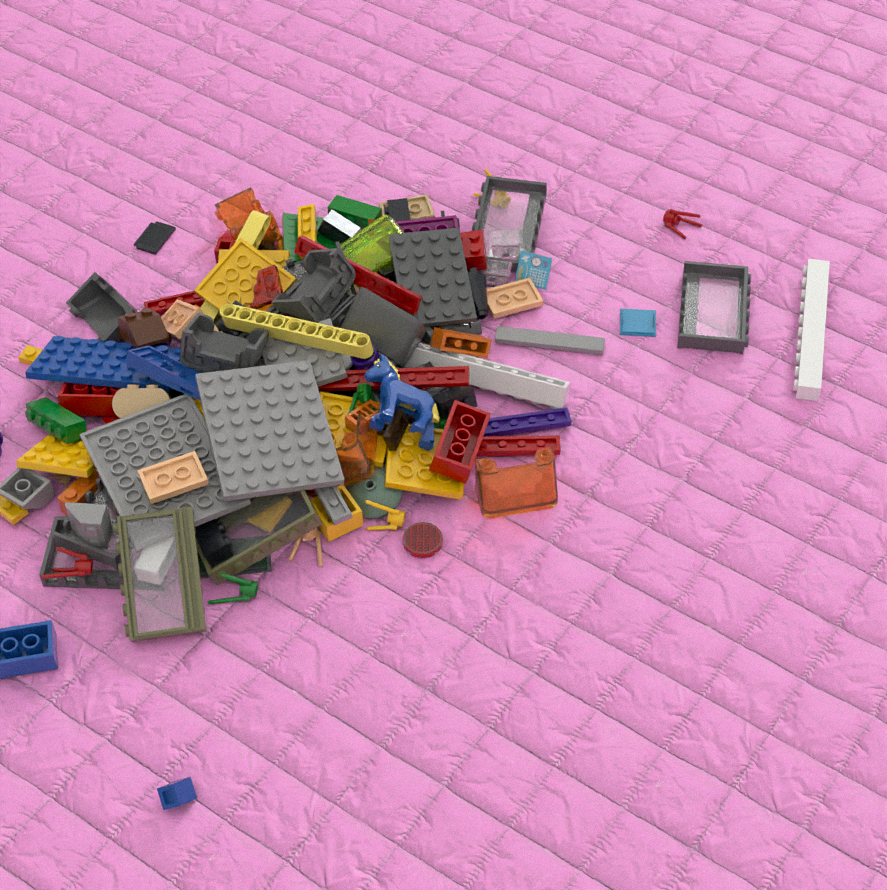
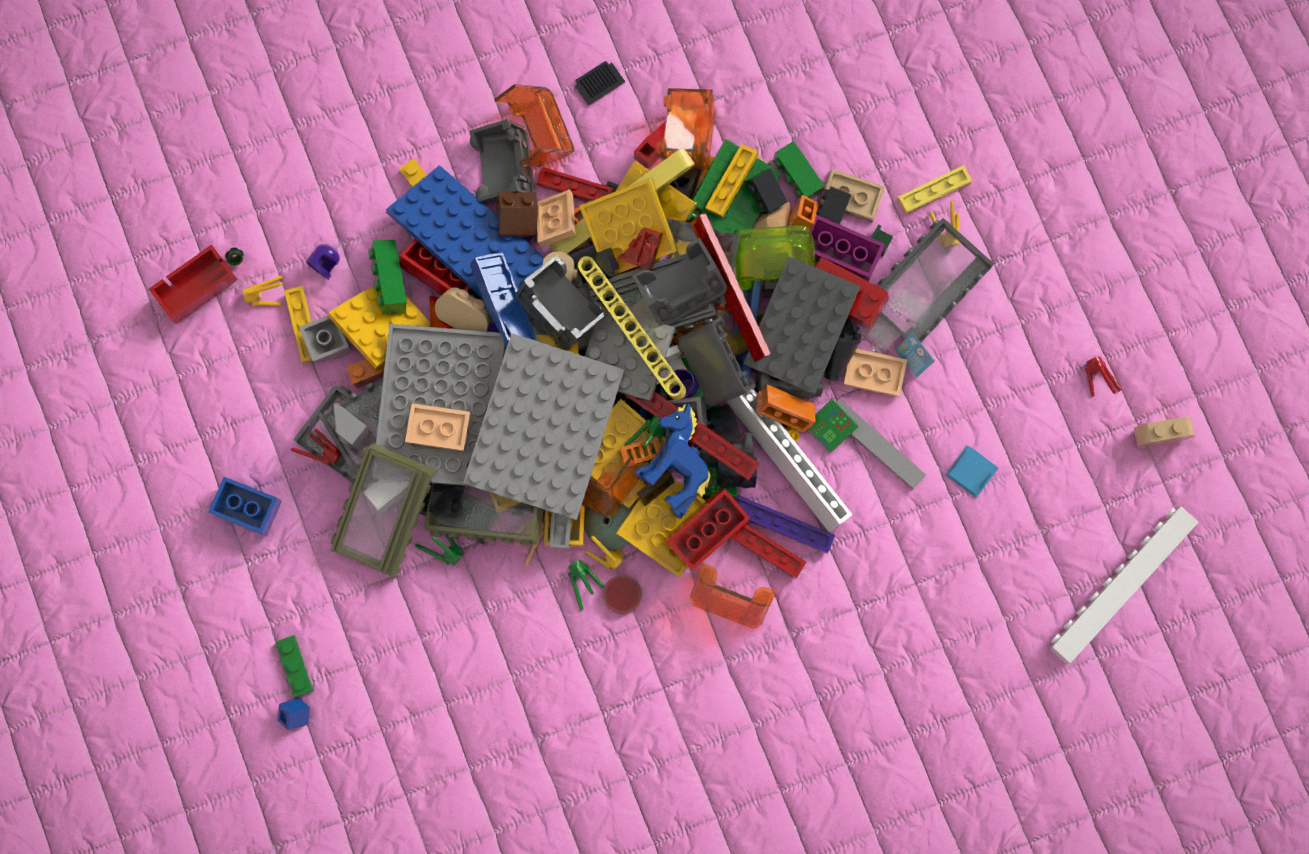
camera: 30 degrees right, 30 degrees up
window [677,261,751,355] -> none
none -> green plate [276,635,314,698]
none -> clear orange windscreen [494,84,574,167]
none -> green plant [568,560,604,611]
none -> green tile [809,399,859,453]
none -> light yellow tile [897,165,972,215]
none -> tan brick [1134,417,1195,448]

